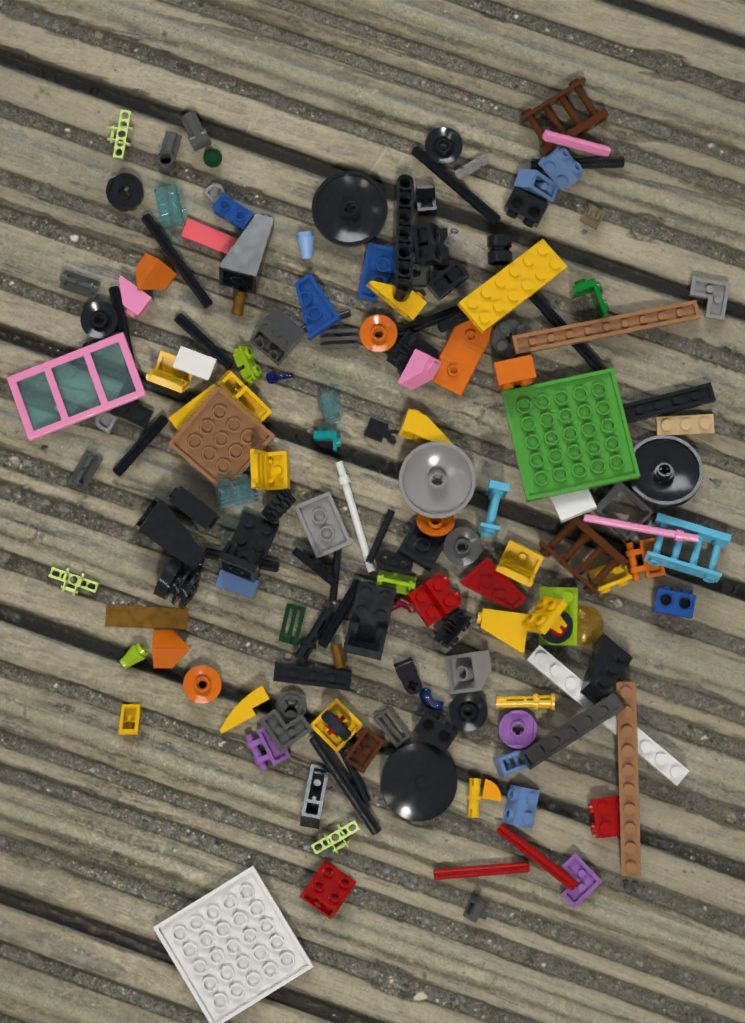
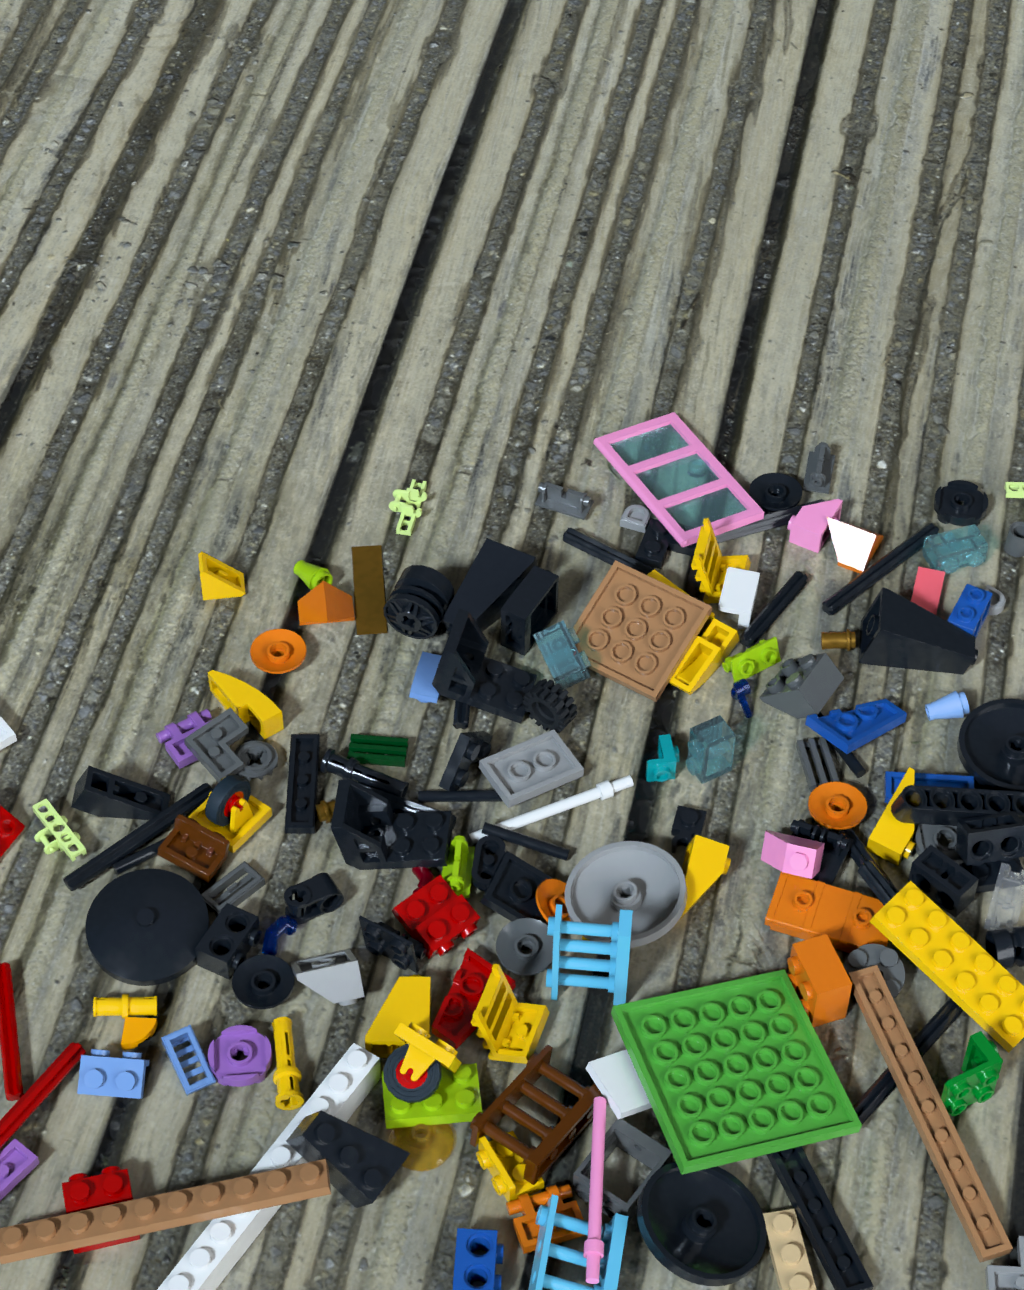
camera: 80 degrees right, 35 degrees down
yellow plate [250,448,290,491] -> none
black plate [519,691,626,770] -> none

